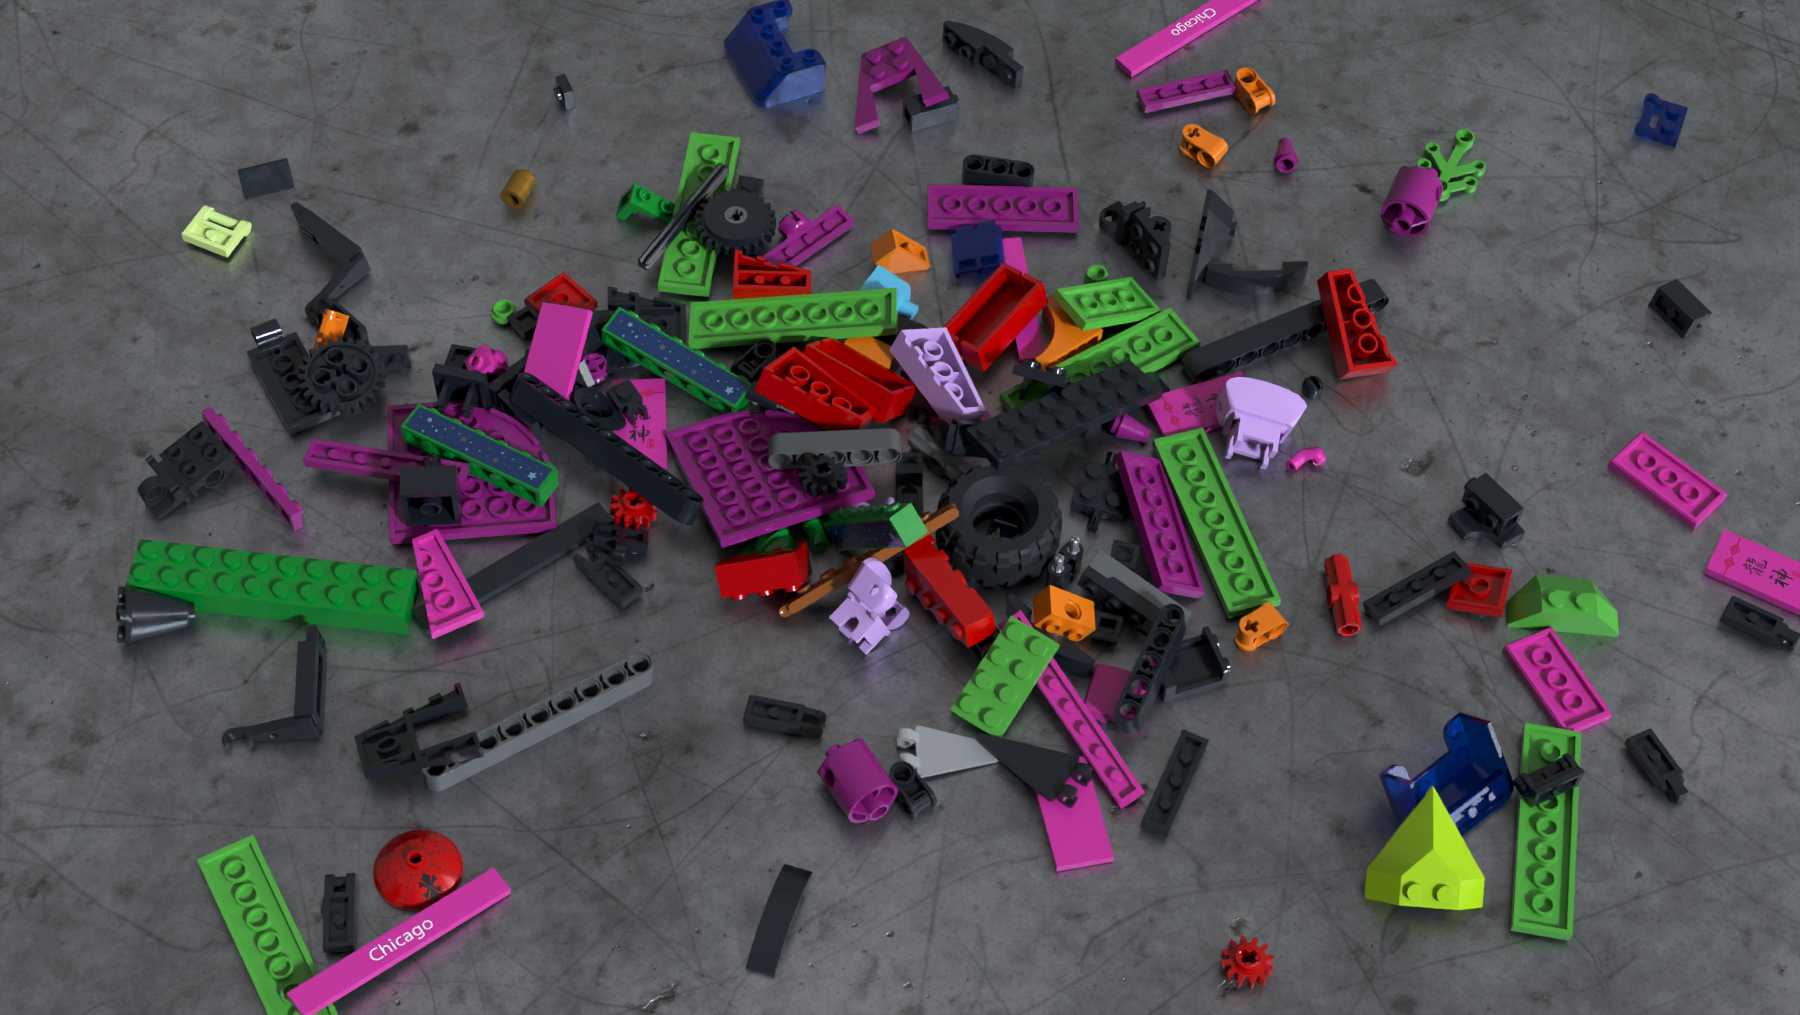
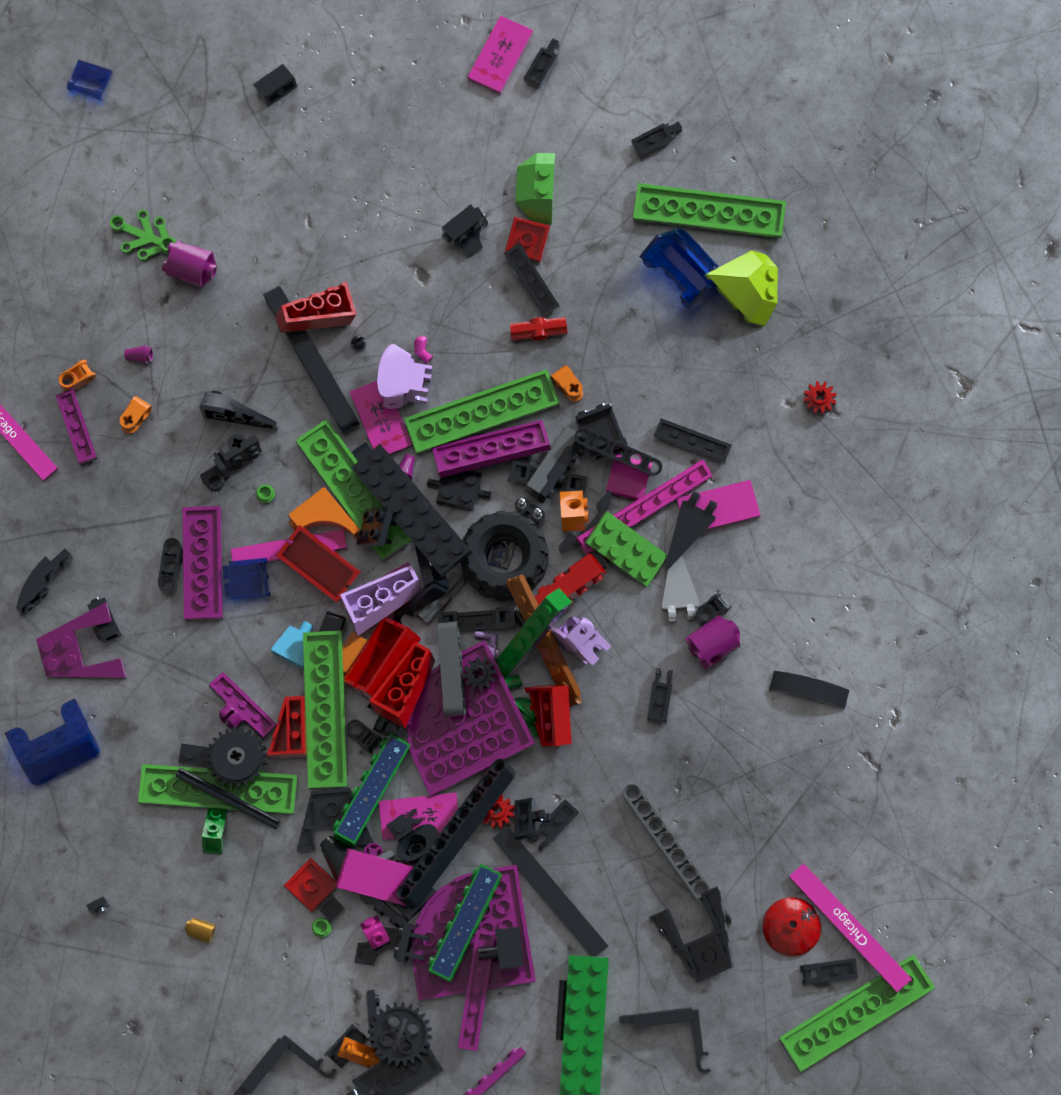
camera: 85 degrees left, 20 degrees up
dark pink wing [412,529,484,639] -> none
orange slope [870,229,930,273] -> none
bright green plate [1053,277,1161,331] -> none
black slope [1204,261,1308,295] -> none
dark pink tile [1502,627,1612,732] -> none
black hinge [1513,753,1585,808] -> none
dark pink tile [1608,431,1728,530] -> none

